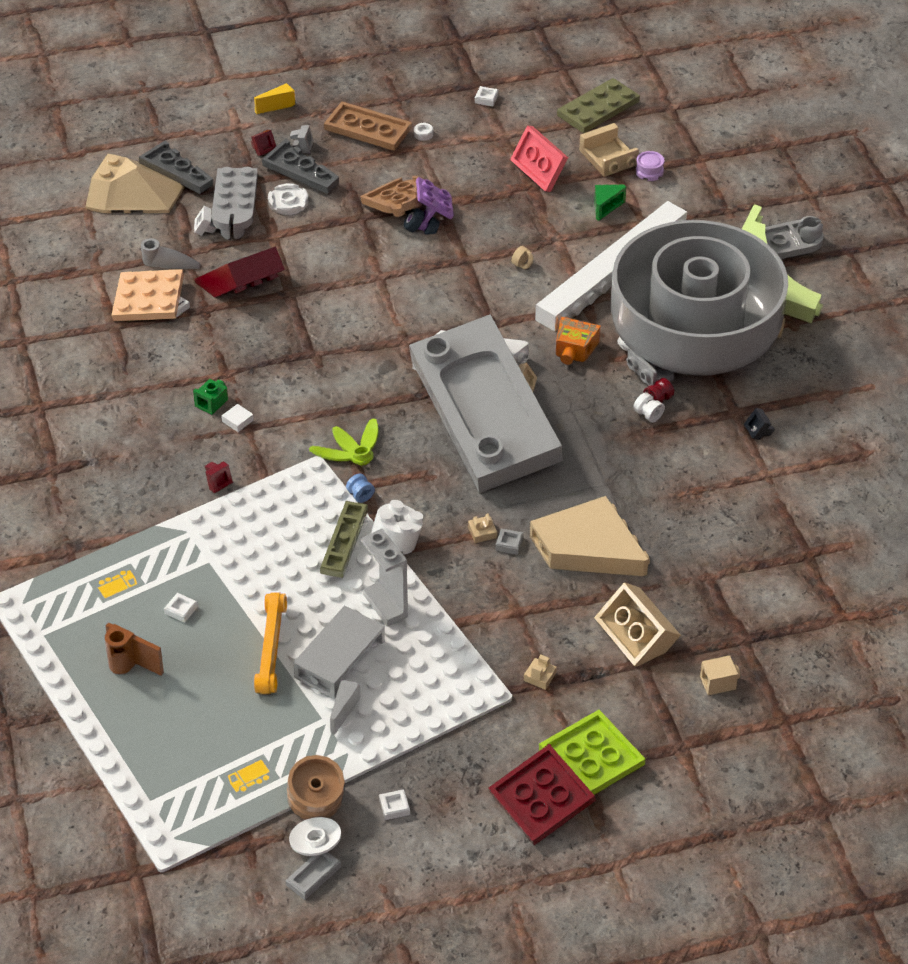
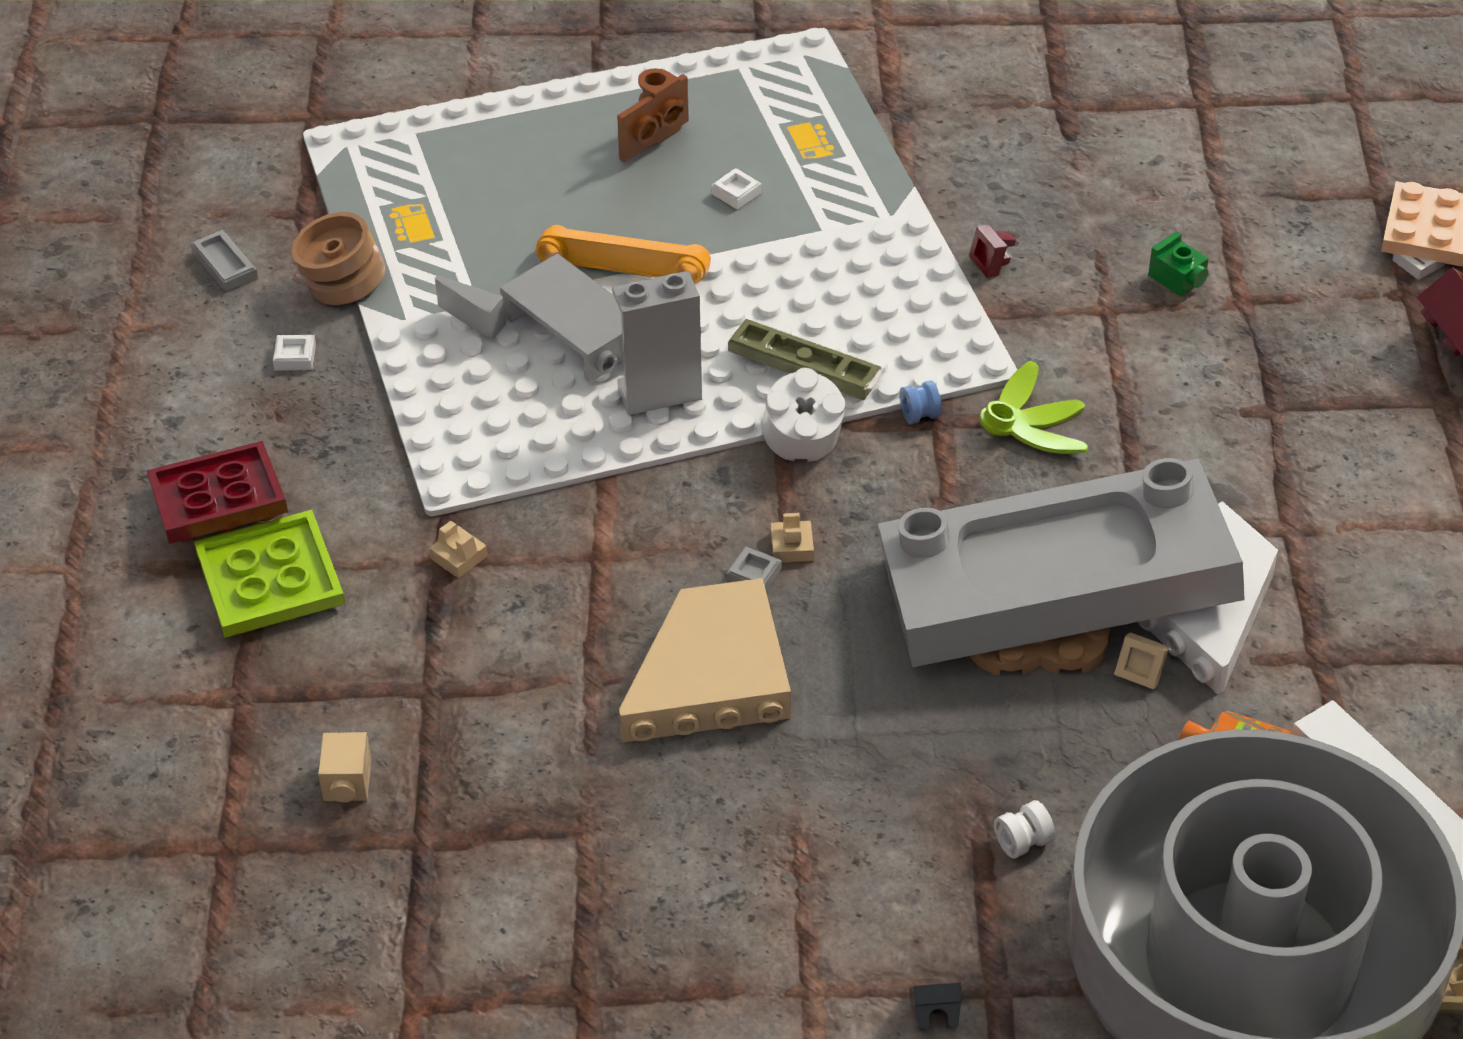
camera: 105 degrees right, 0 degrees up
white tile [222,404,254,432] -> none
white dish [289,817,341,856] -> none
tan slope [594,582,681,667] -> none
dark red wheel [643,378,674,403] -> none

